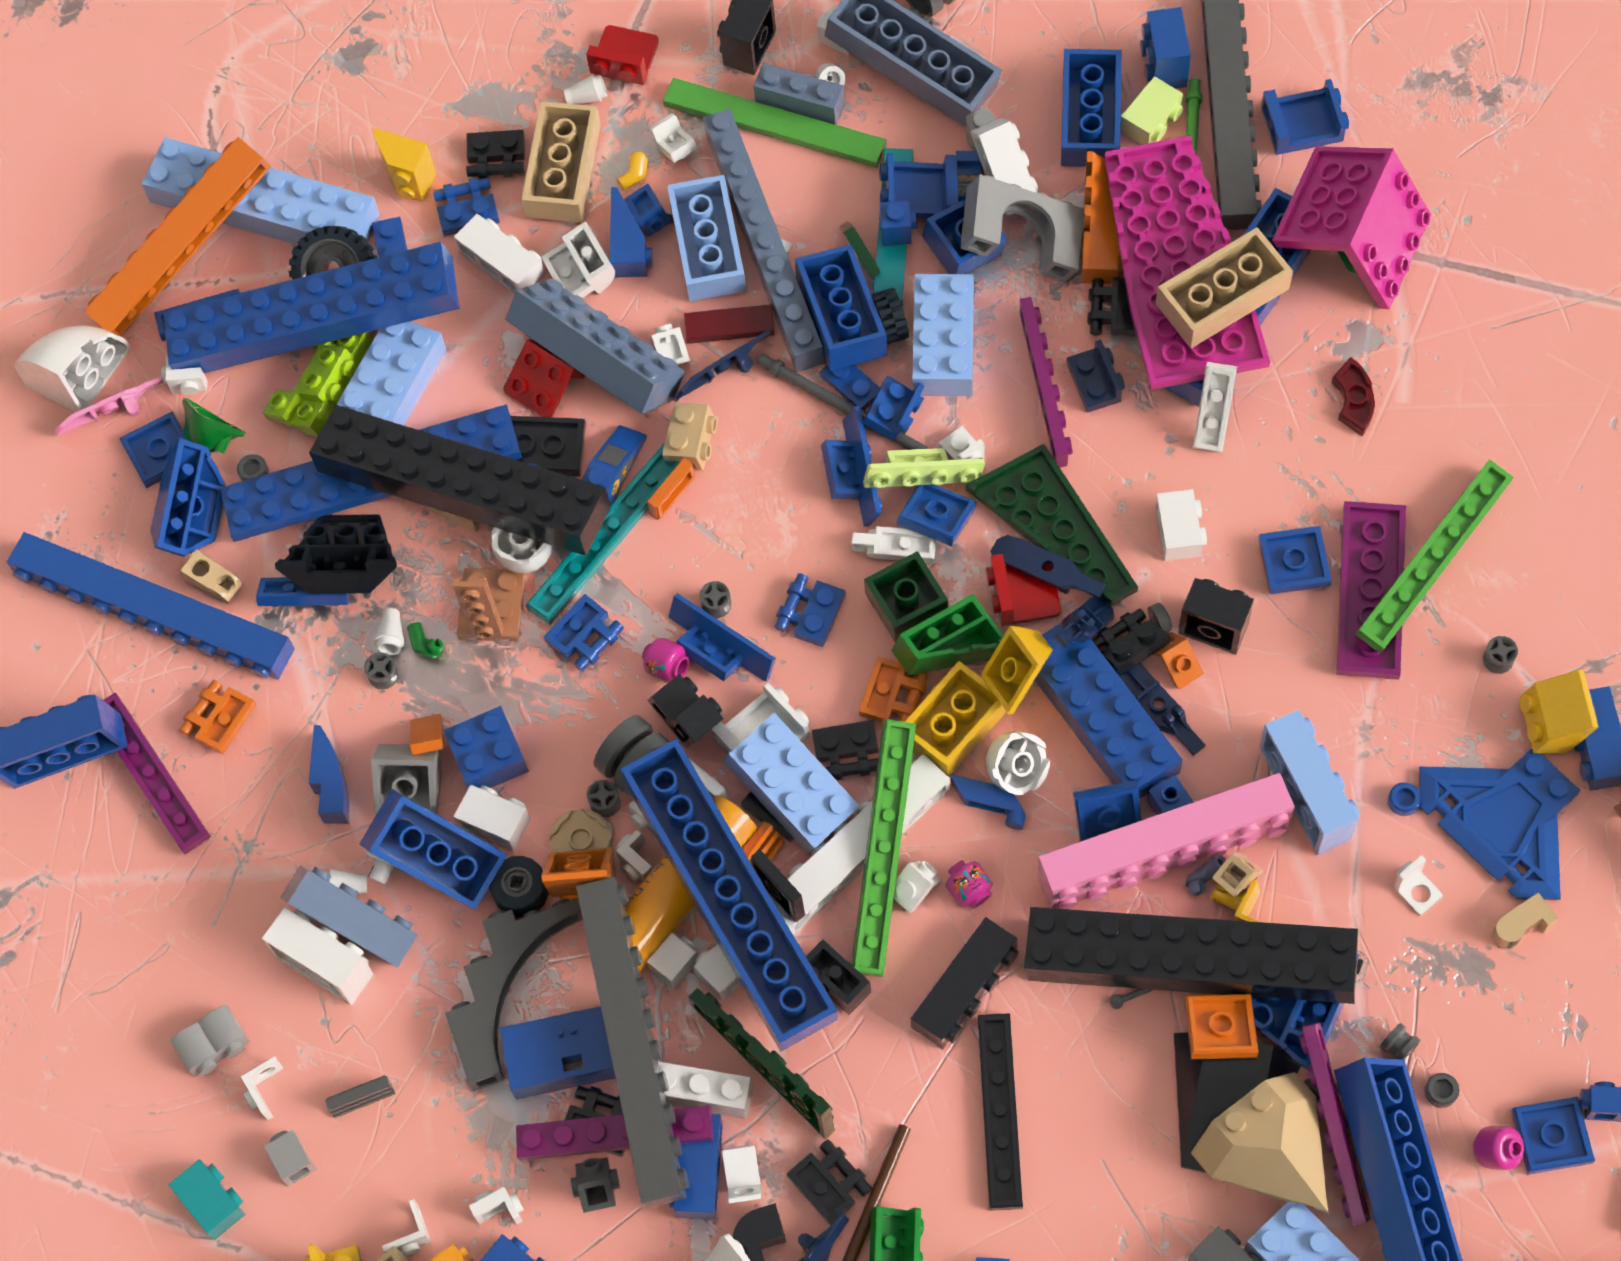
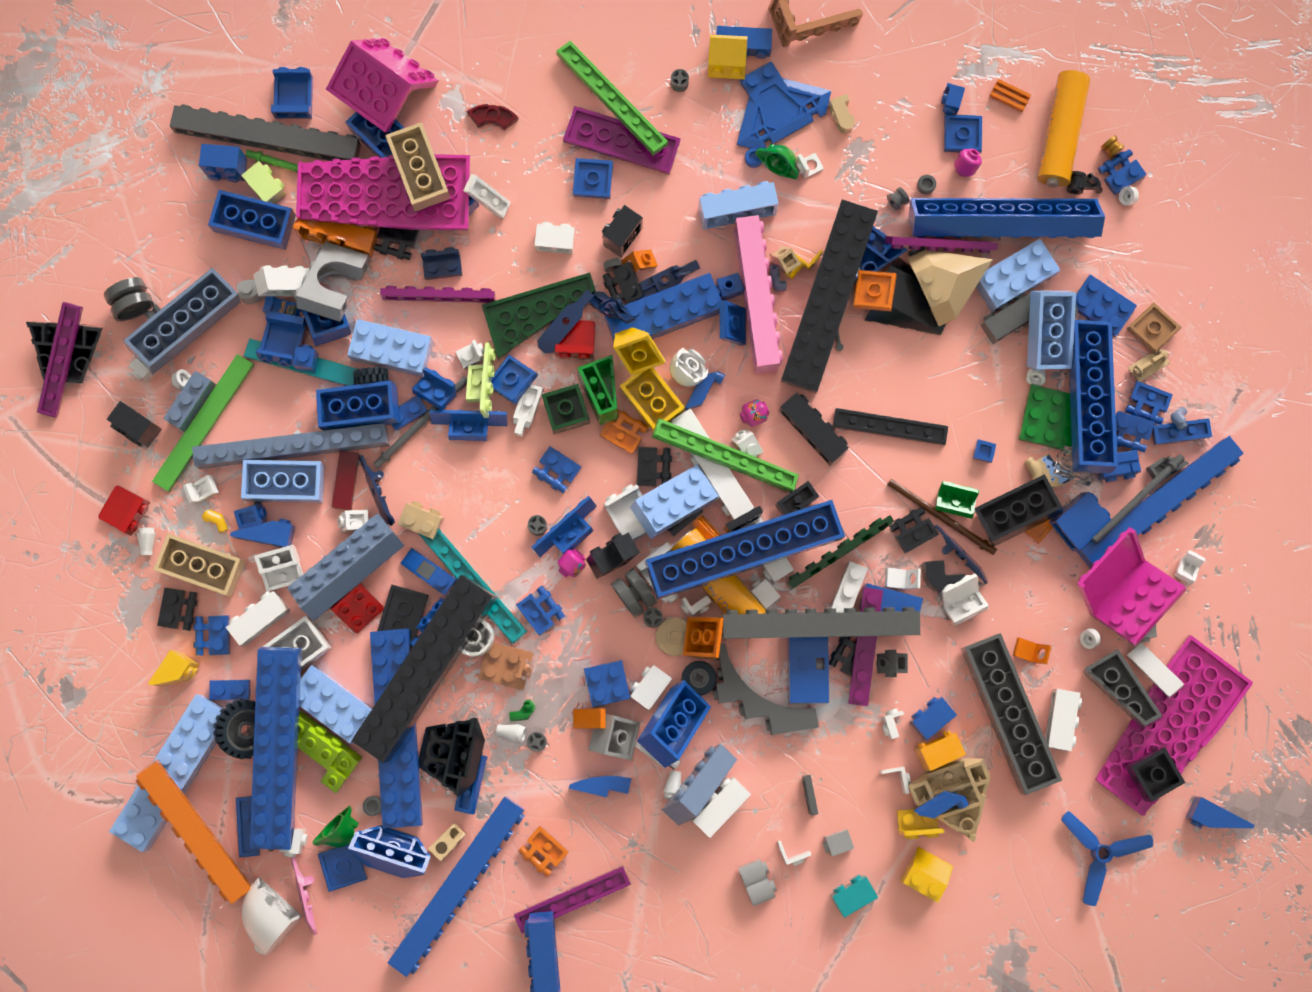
camera: 90 degrees left, 15 degrees up
orange tile [647,458,695,520] -> none
dark green tile [839,221,881,278] -> none
none -> white brick [257,616,332,671]
none -> green hat [755,144,799,180]

